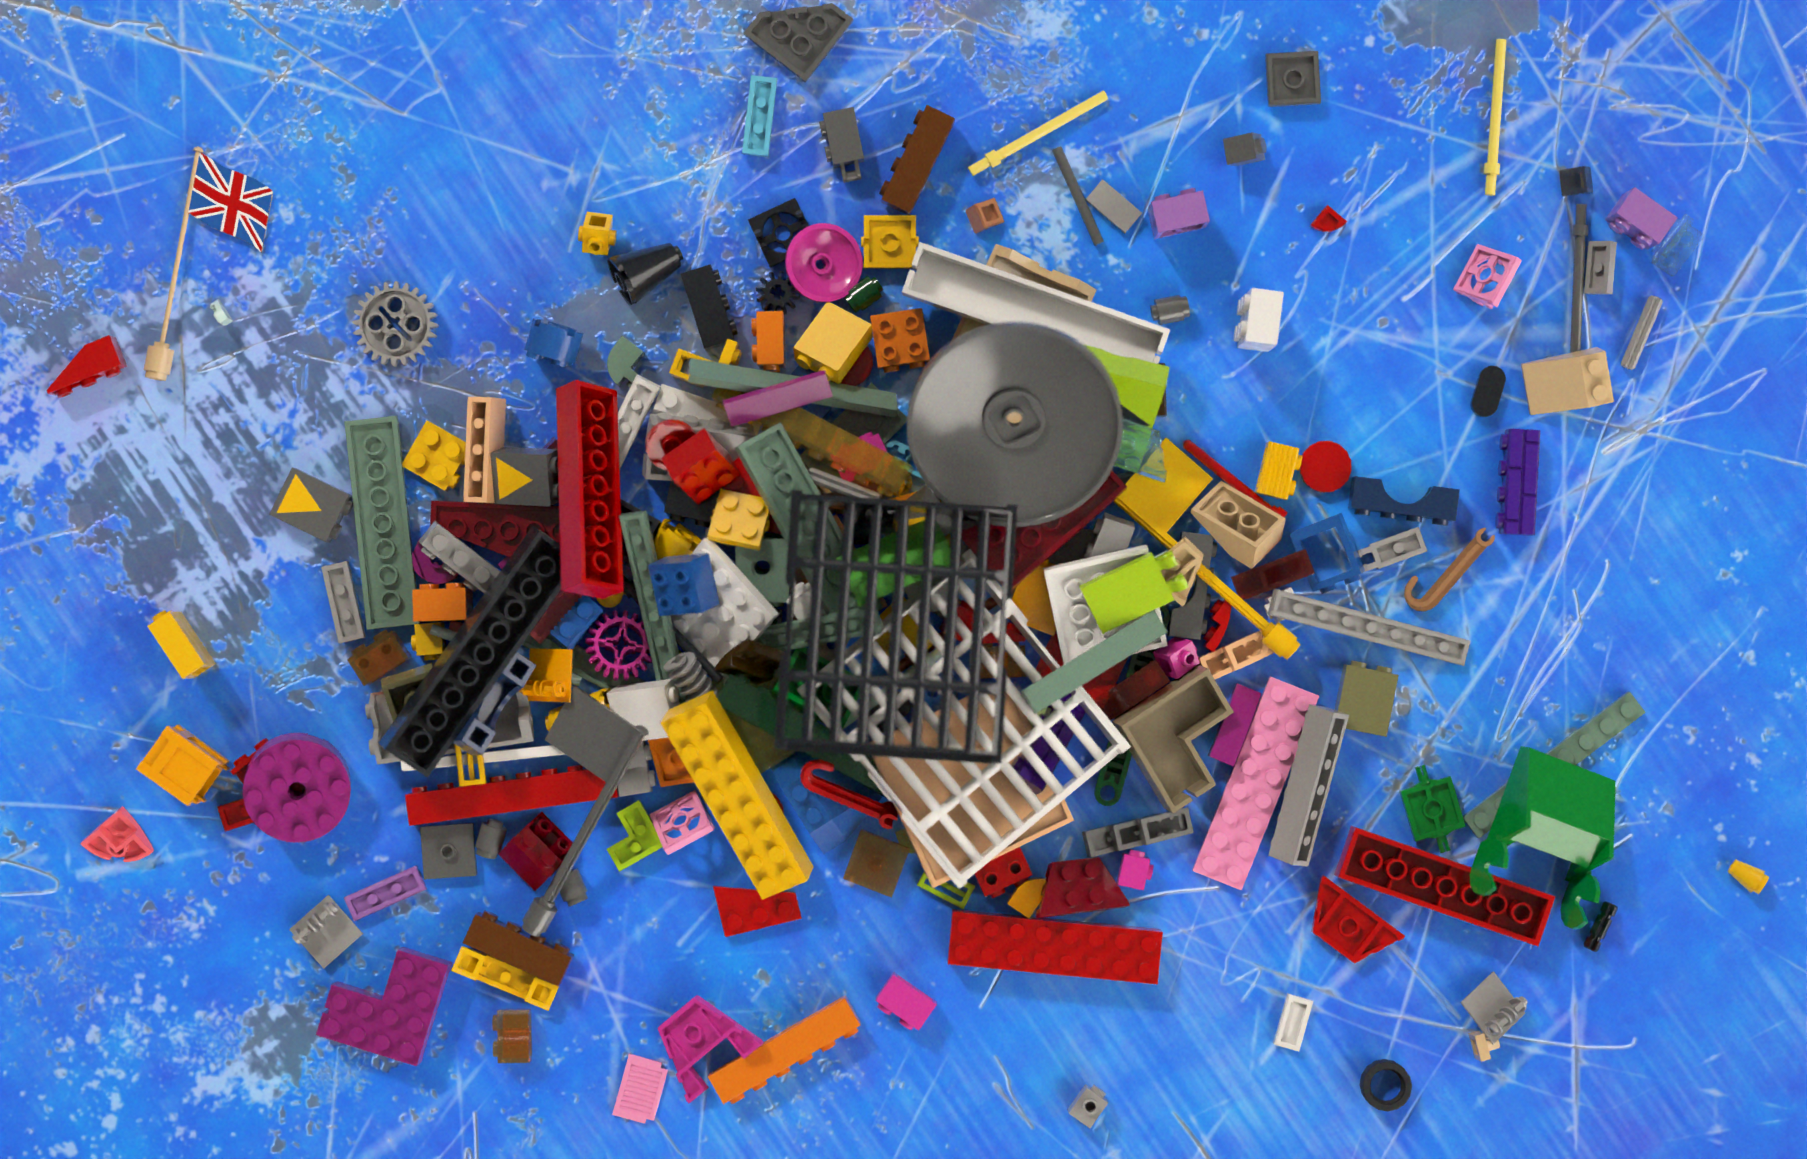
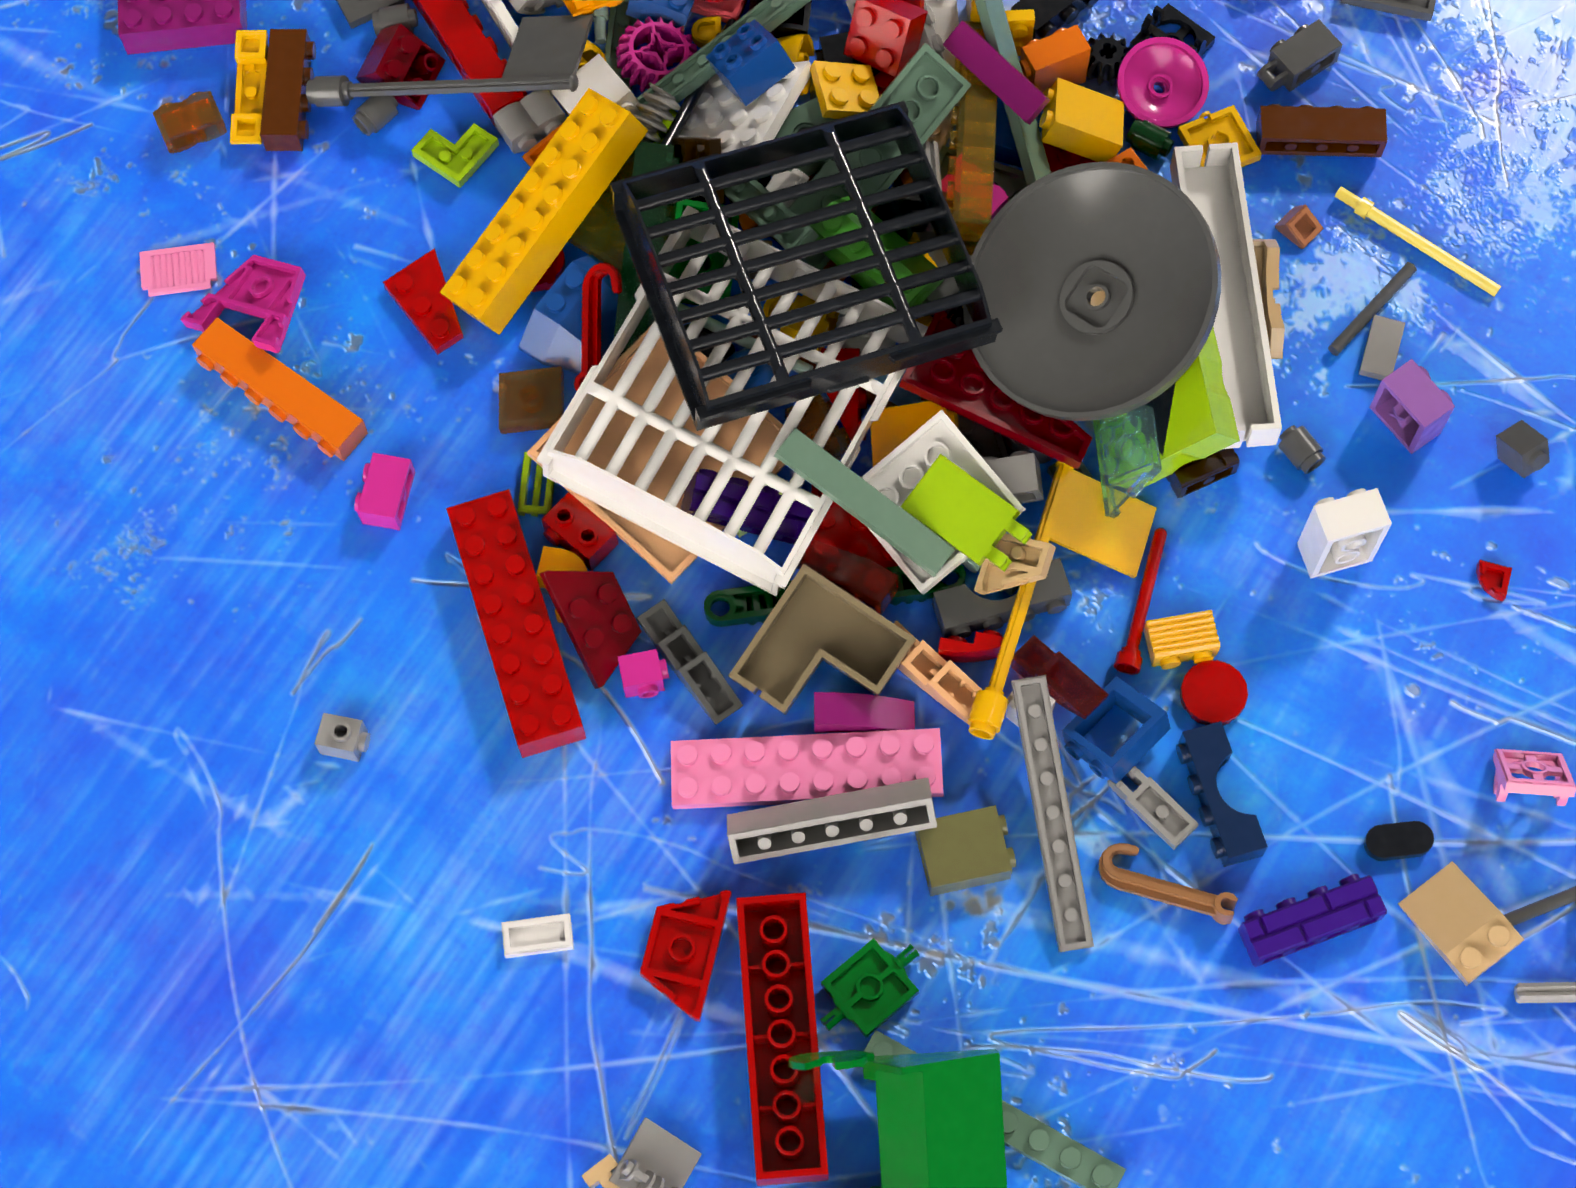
camera: 70 degrees right, 20 degrees down
bright pink piece [649,790,715,855] -> none
dark pink brick [1153,637,1200,679] -> none
tan slope [1191,481,1286,569] -> none
black tyre [1360,1059,1412,1112] -> none

